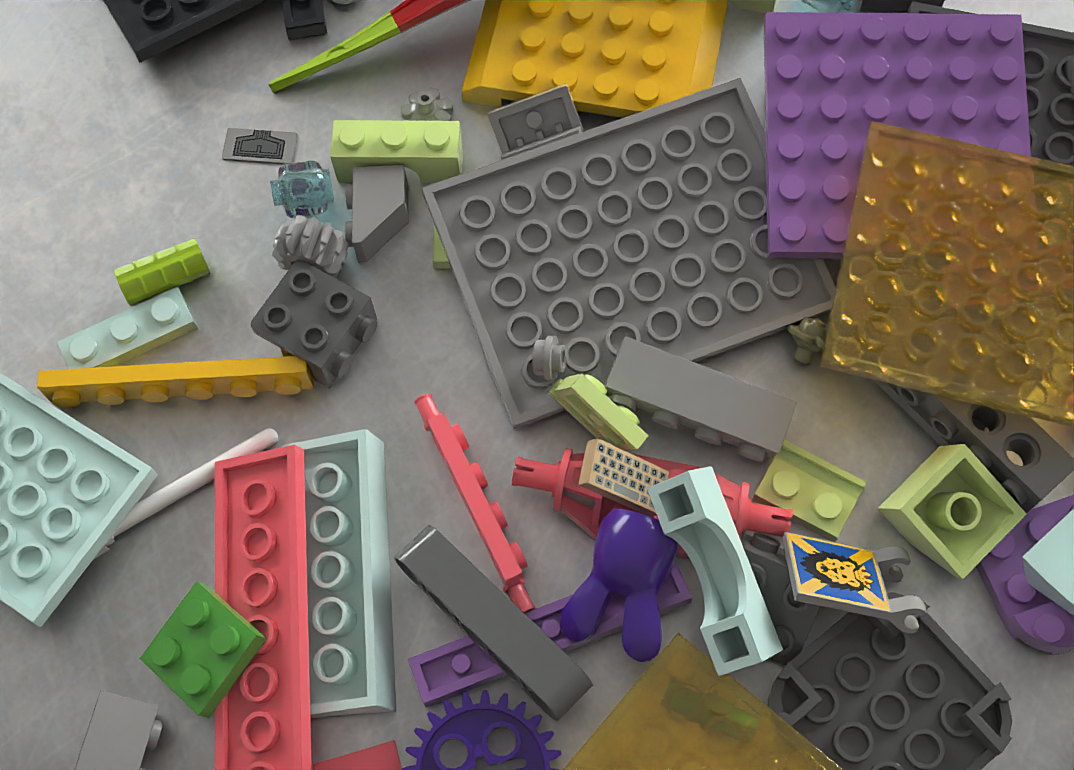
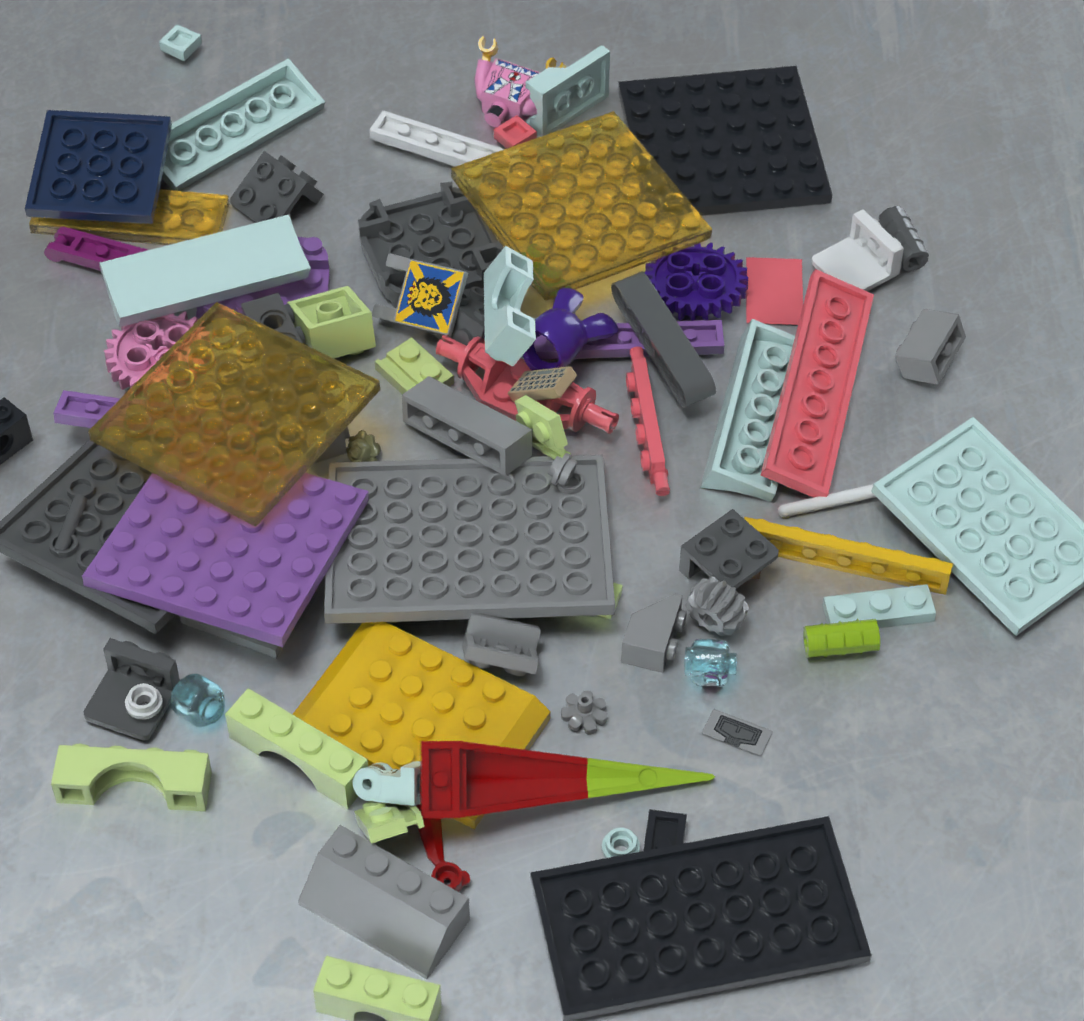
camera: 165 degrees left, 15 degrees down
bright green plate [139,581,267,718] -> none
yellowish green arch [330,120,463,183] -> none

